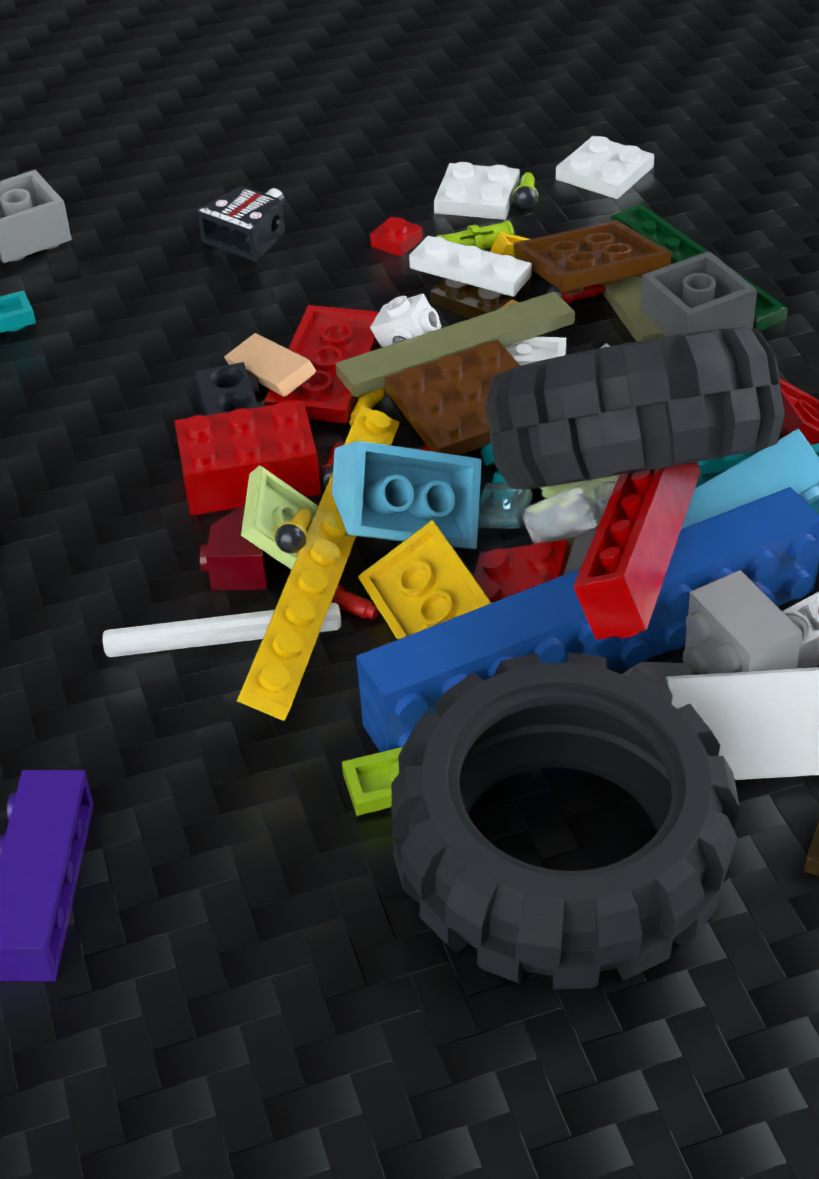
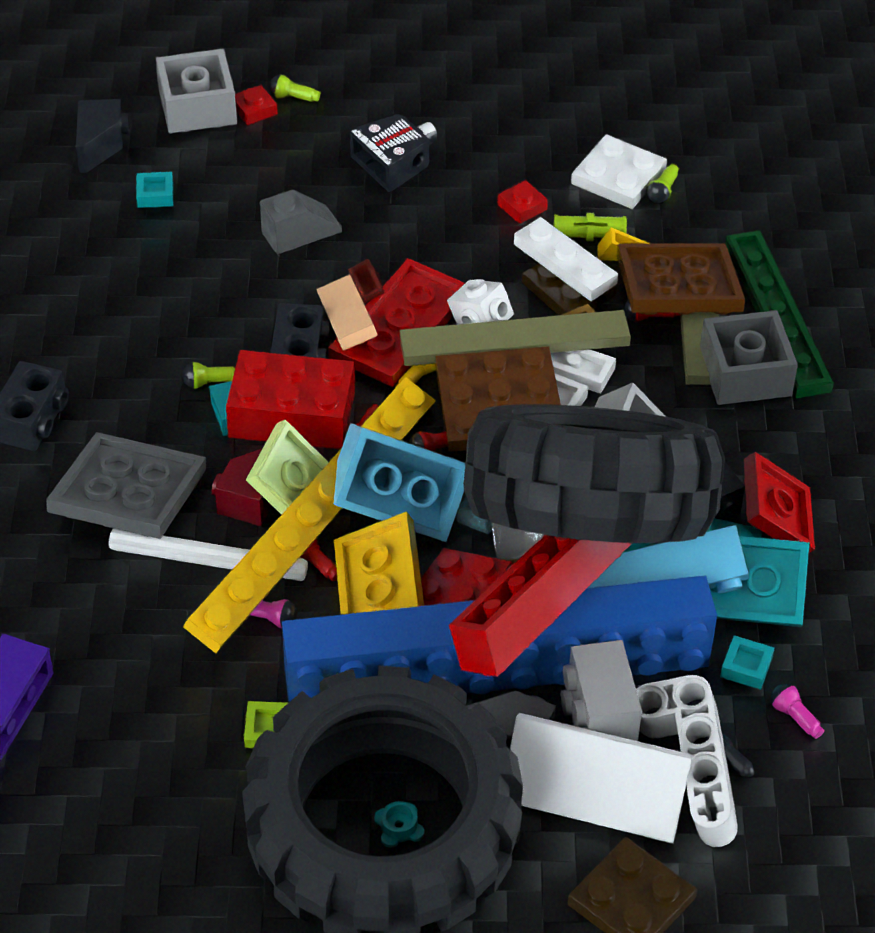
camera: 15 degrees right, 5 degrees up
black piece [275,508,312,554] -> none
white plate [556,136,654,199] -> none
none -> dark grey plate [46,432,206,539]
none -> lime piece [182,362,235,389]
none -> teal piece [209,381,232,436]
none -> red plate [235,85,278,125]
none -> dark pink piece [250,599,298,628]
none -> dark grey slope [260,190,342,255]
none -> lime piece [269,75,321,102]
none -> clear red piece [348,259,384,304]
none -> teal plate [374,801,424,848]

